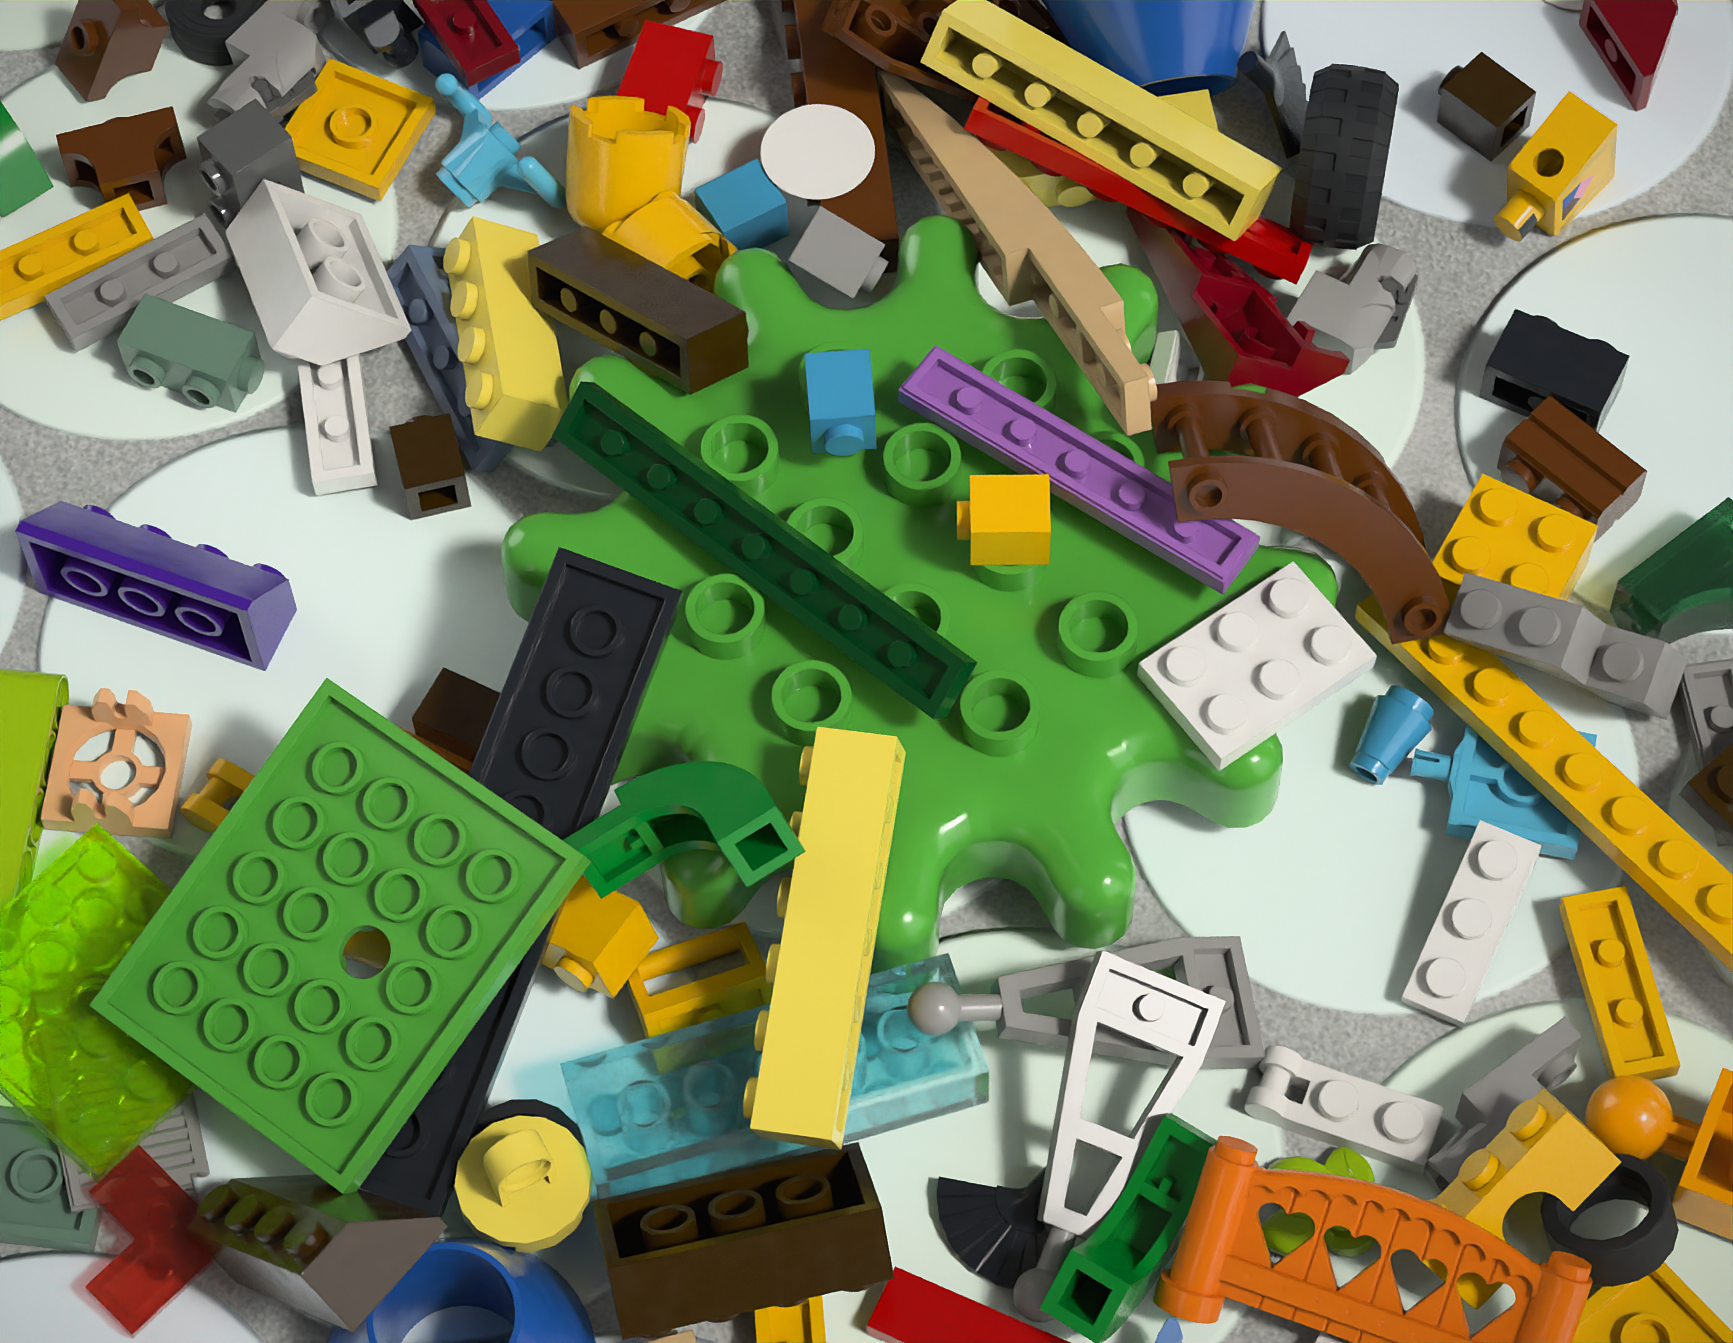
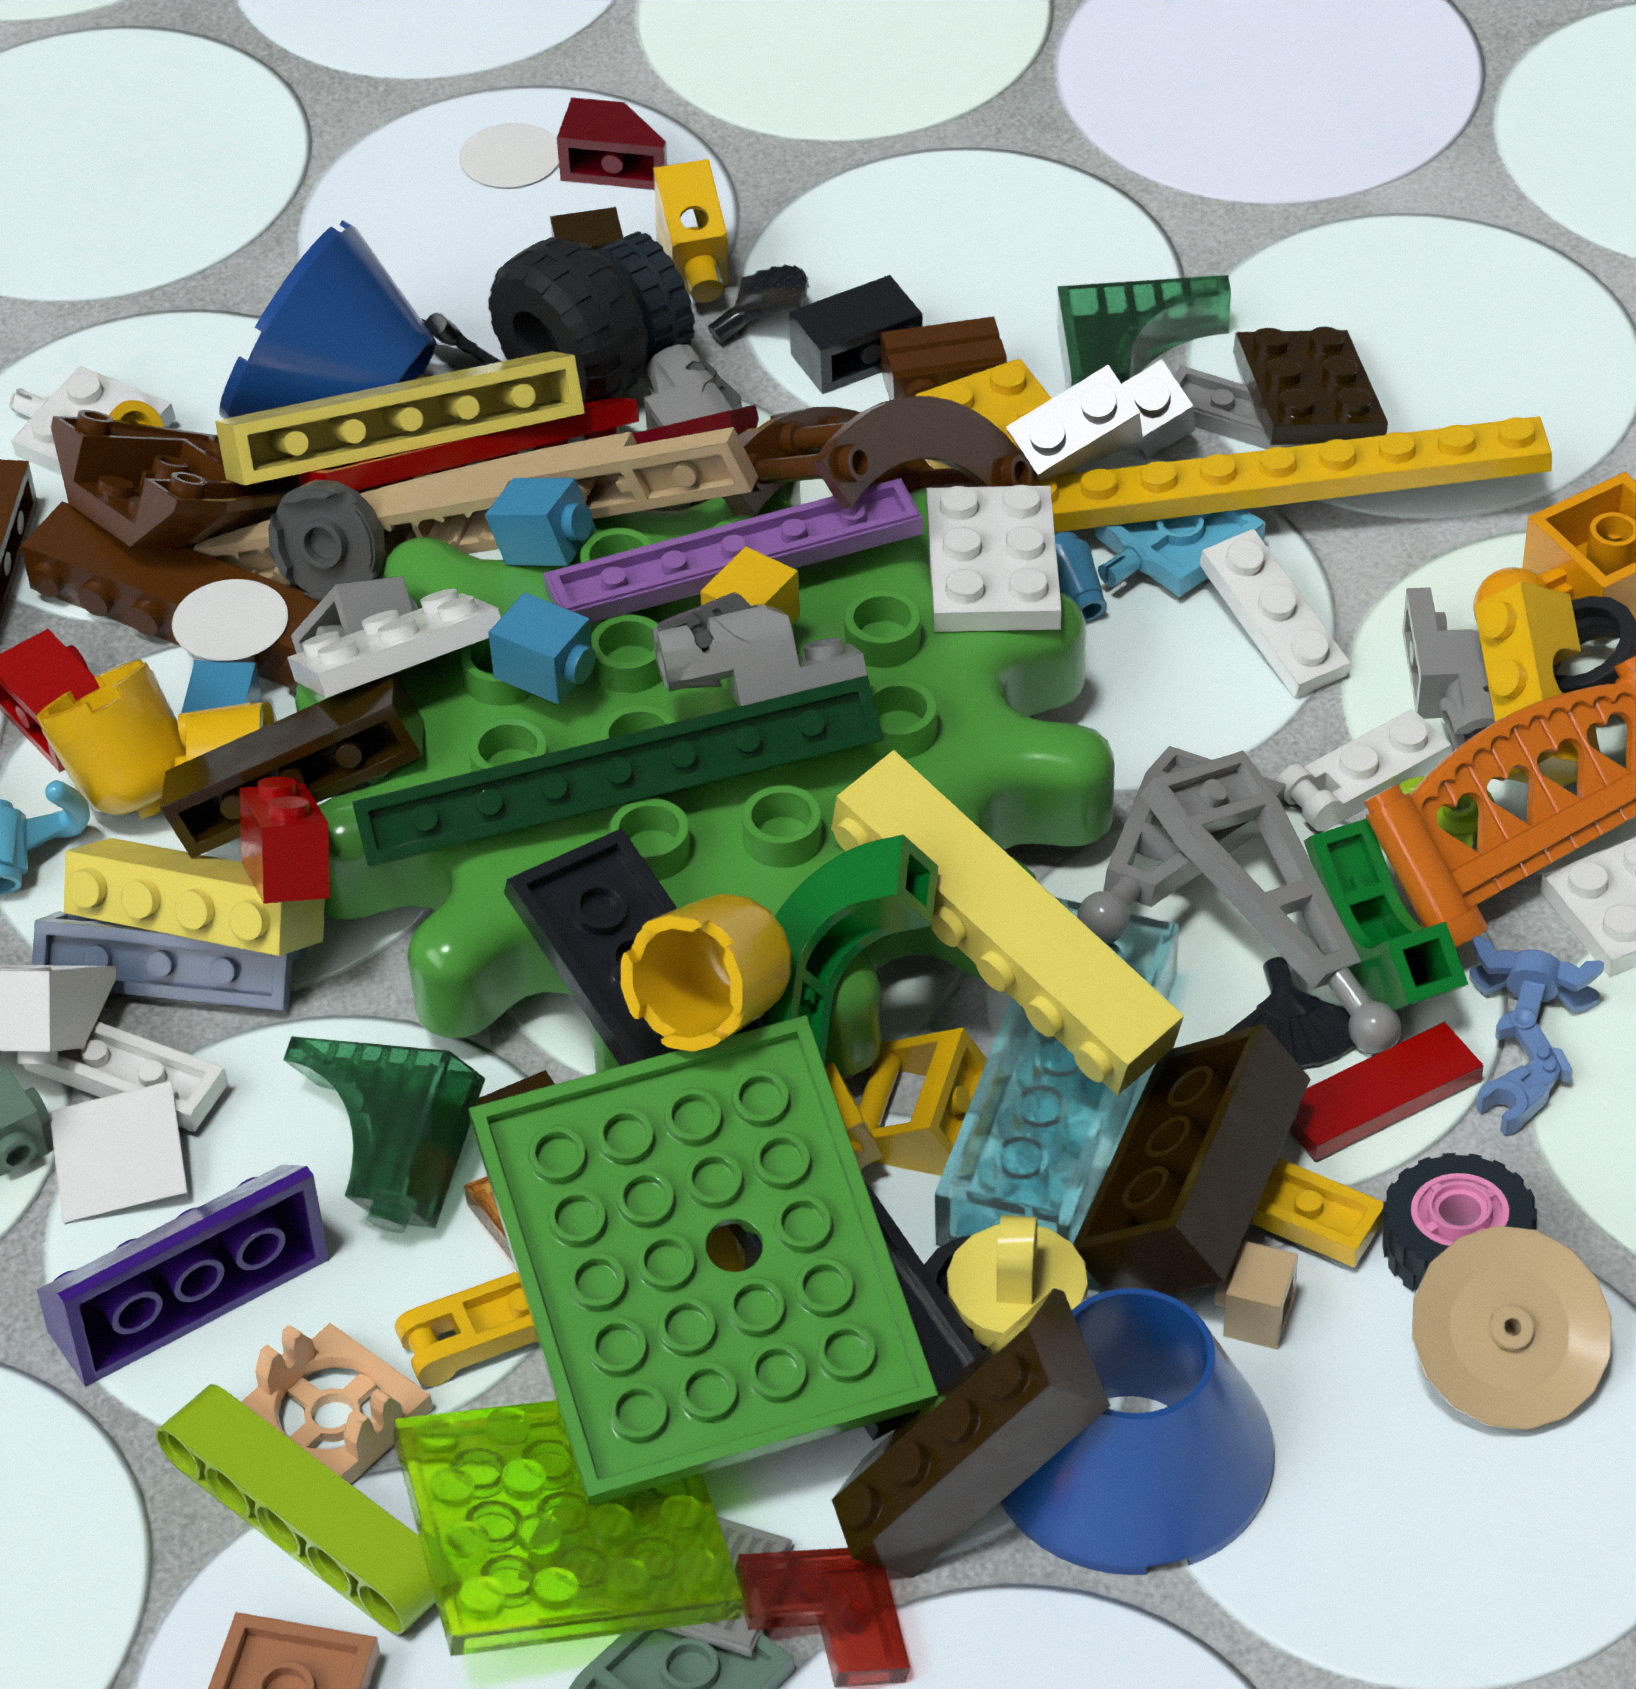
camera: 55 degrees left, 15 degrees down
dark brown brick [389,413,472,520] -> none
yellow plate [1559,886,1681,1080] -> none
none -> white sticker [49,1080,187,1223]
none -> red brick [240,777,330,904]
none -> dark grey tile [268,480,386,601]
none -> clear green arch [283,1036,486,1233]
none -> white plate [287,589,501,698]
none -> dark azure brick [485,478,596,566]
none -> black wheel [595,231,695,365]
none -> yellow cylinder [621,894,792,1052]
none -> light grey plate [651,592,867,706]
none -> black hand [708,264,810,344]

